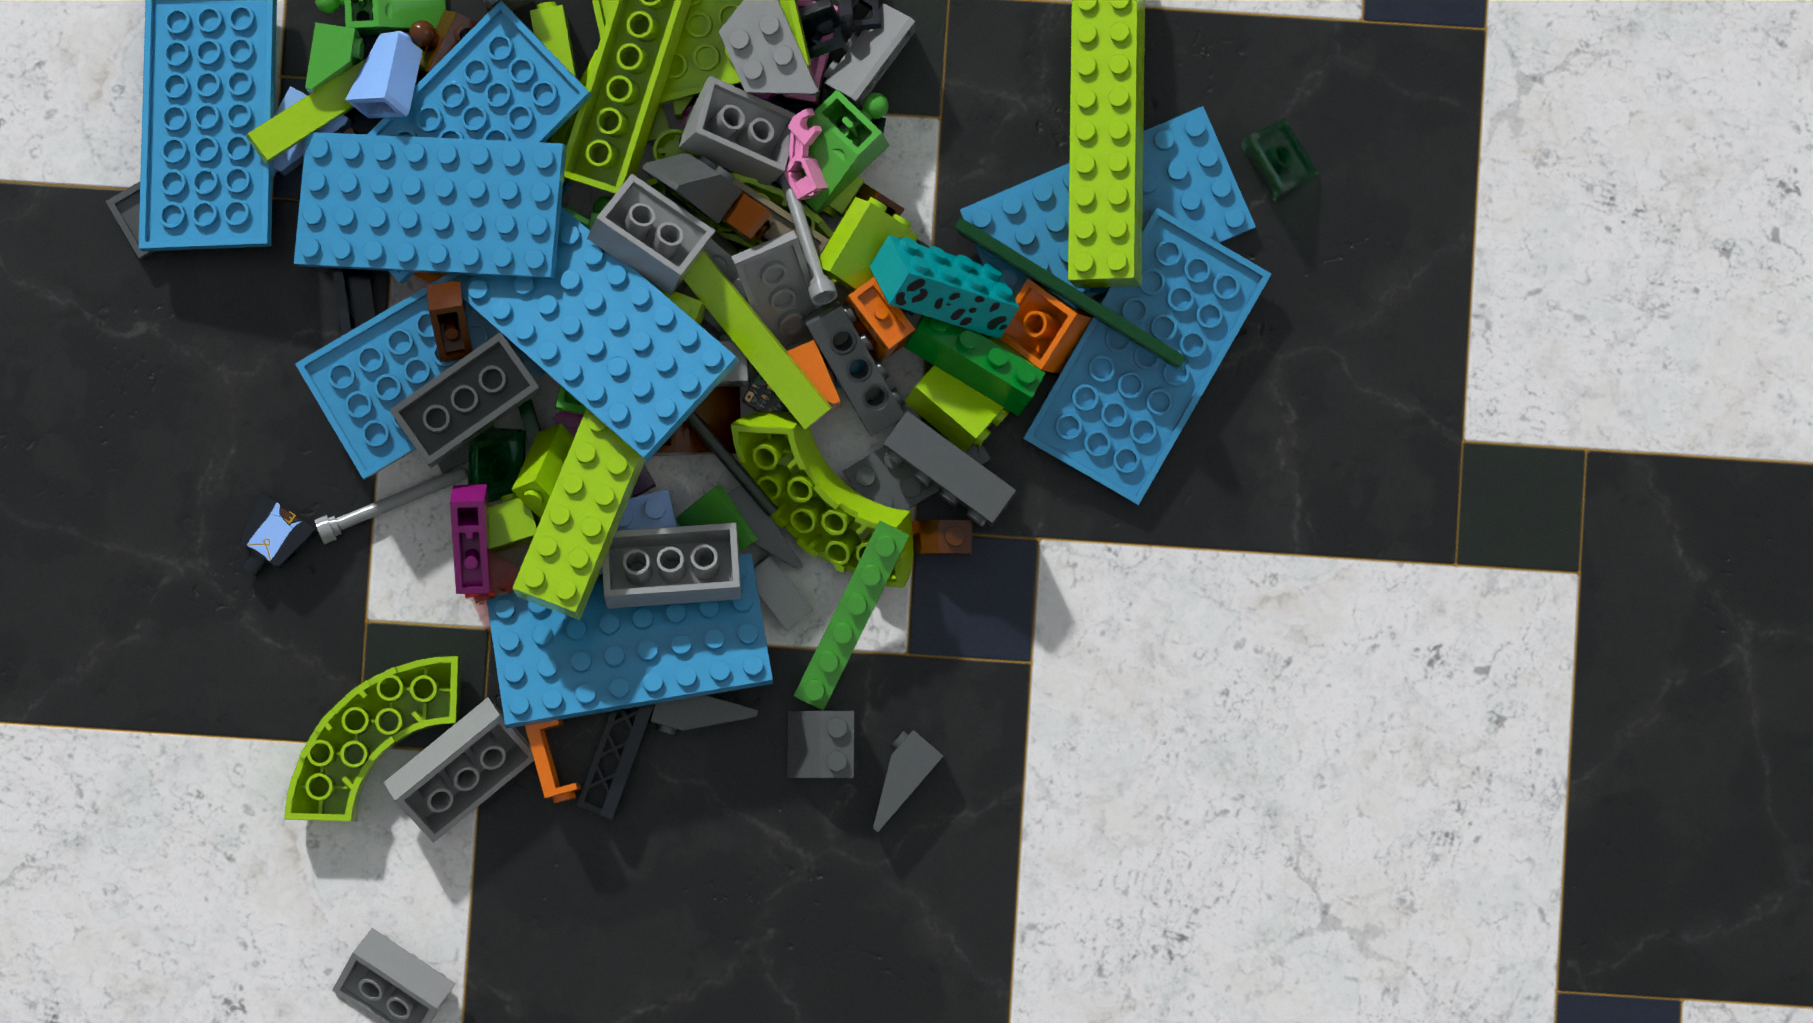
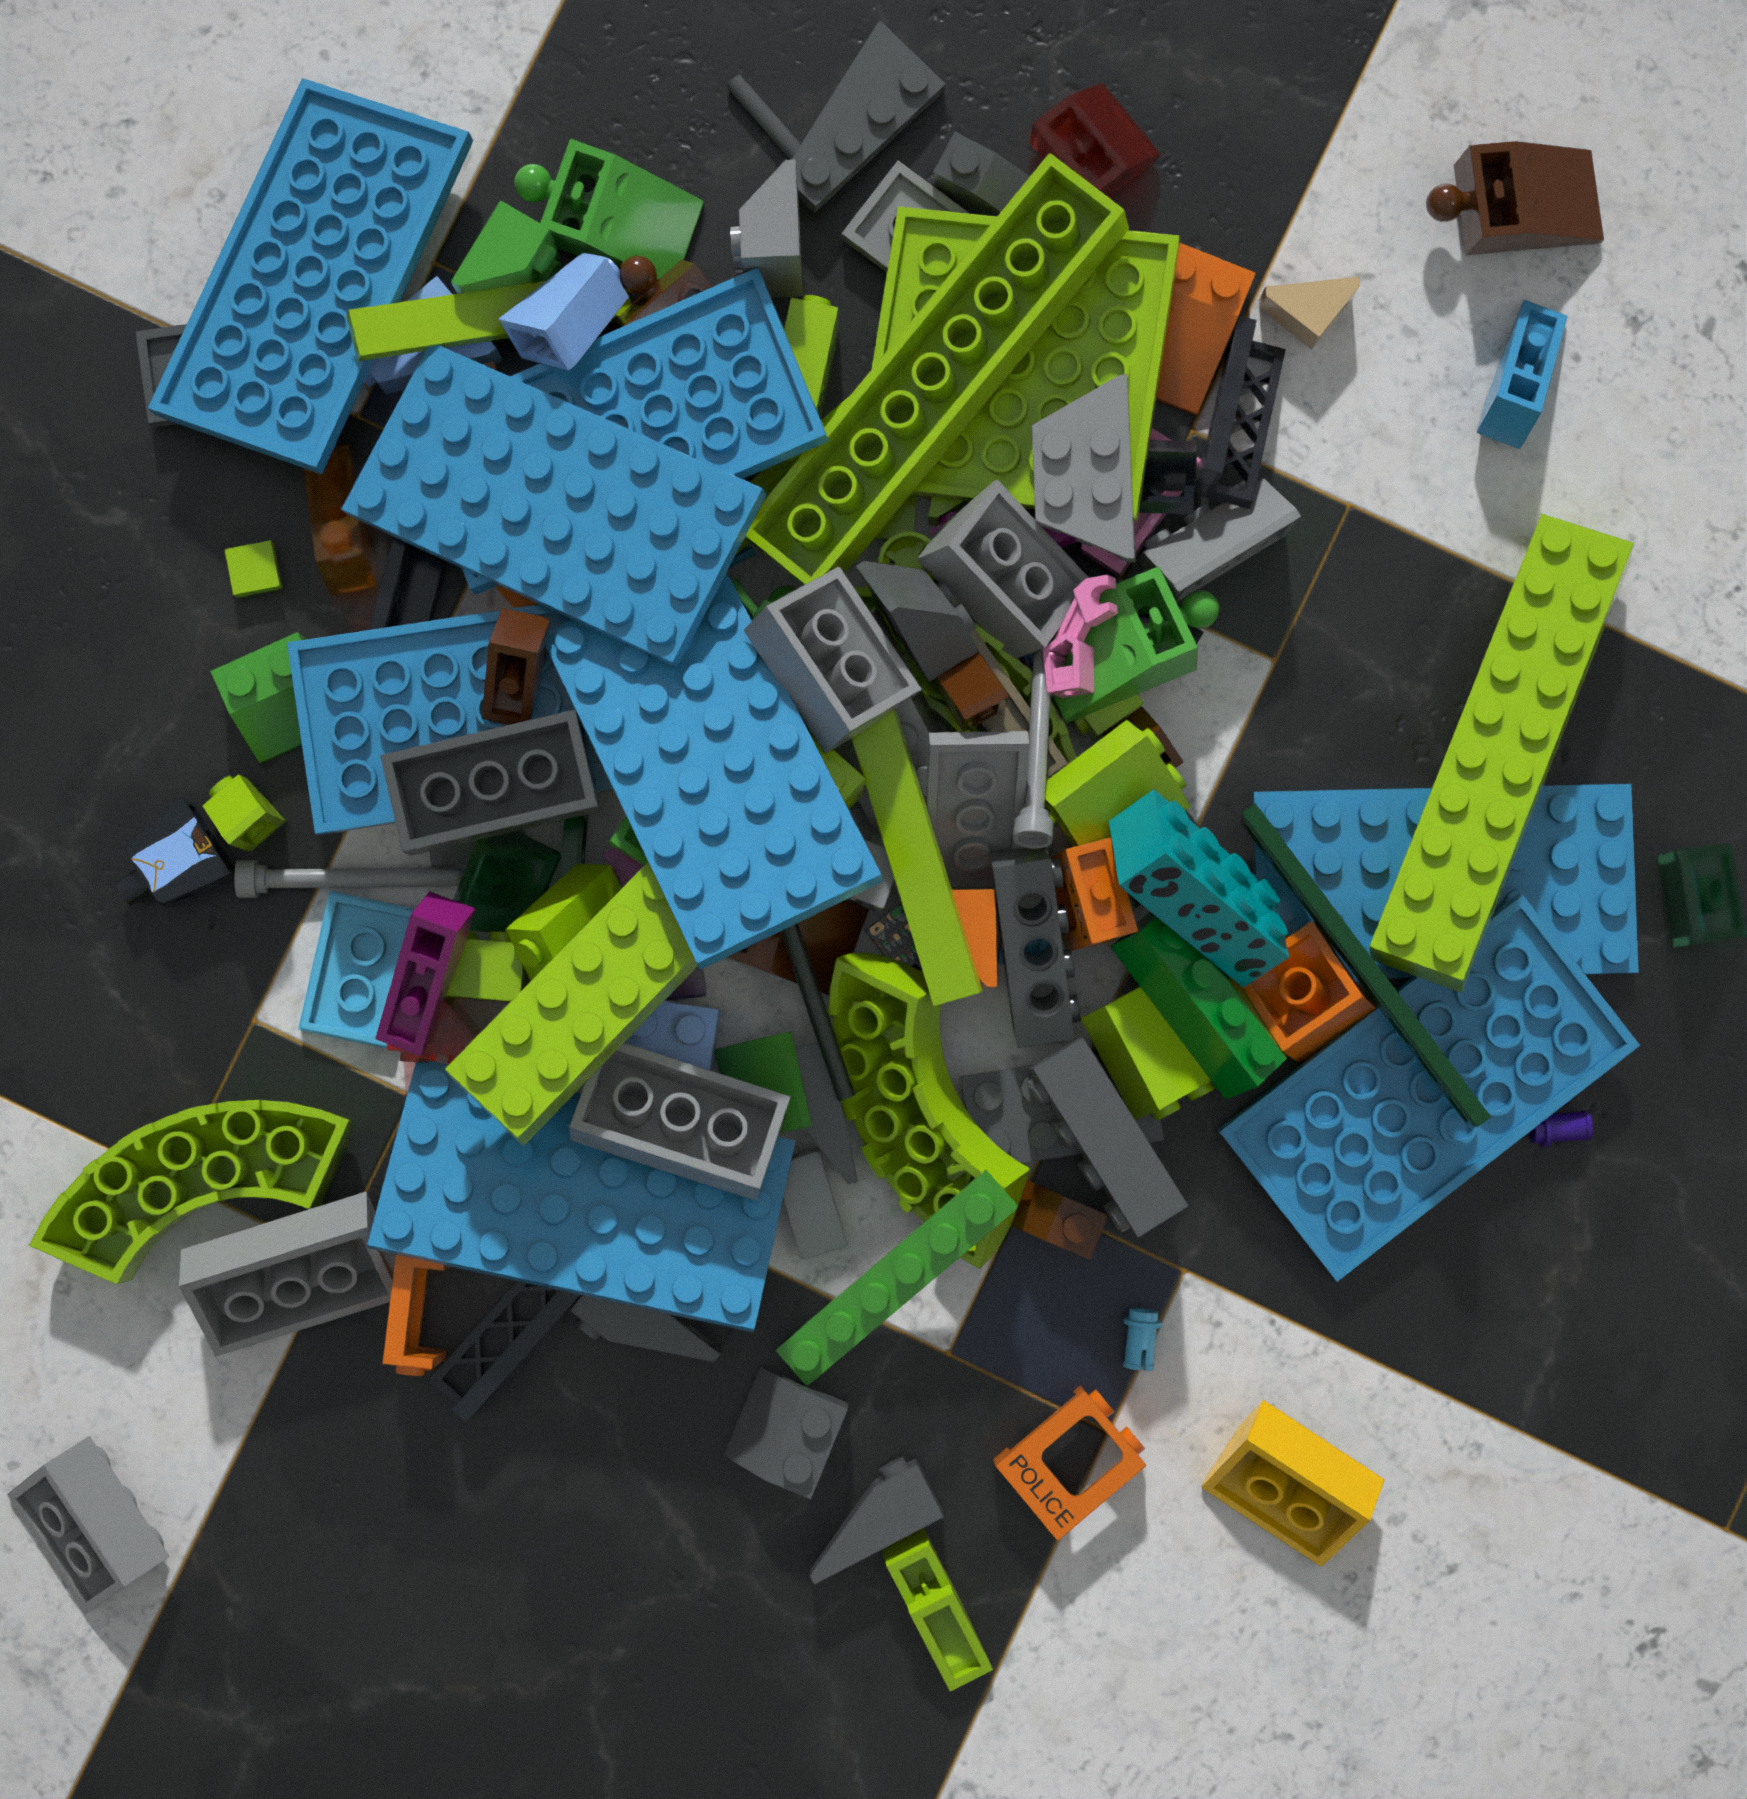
camera: 20 degrees right, 0 degrees up
none -> lime slope [203,774,286,852]
none -> bright green slope [210,632,306,764]
none -> lime tile [225,540,283,598]
none -> medium azure tile [298,891,414,1050]
none -> clear orange slope [304,444,377,596]
none -> lime slope [881,1528,993,1692]
none -> orange window [993,1385,1147,1541]
none -> medium azure pin [1123,1308,1162,1371]
none -> yellow slope [1201,1400,1385,1567]
none -> dark purple pin [1528,1110,1593,1148]

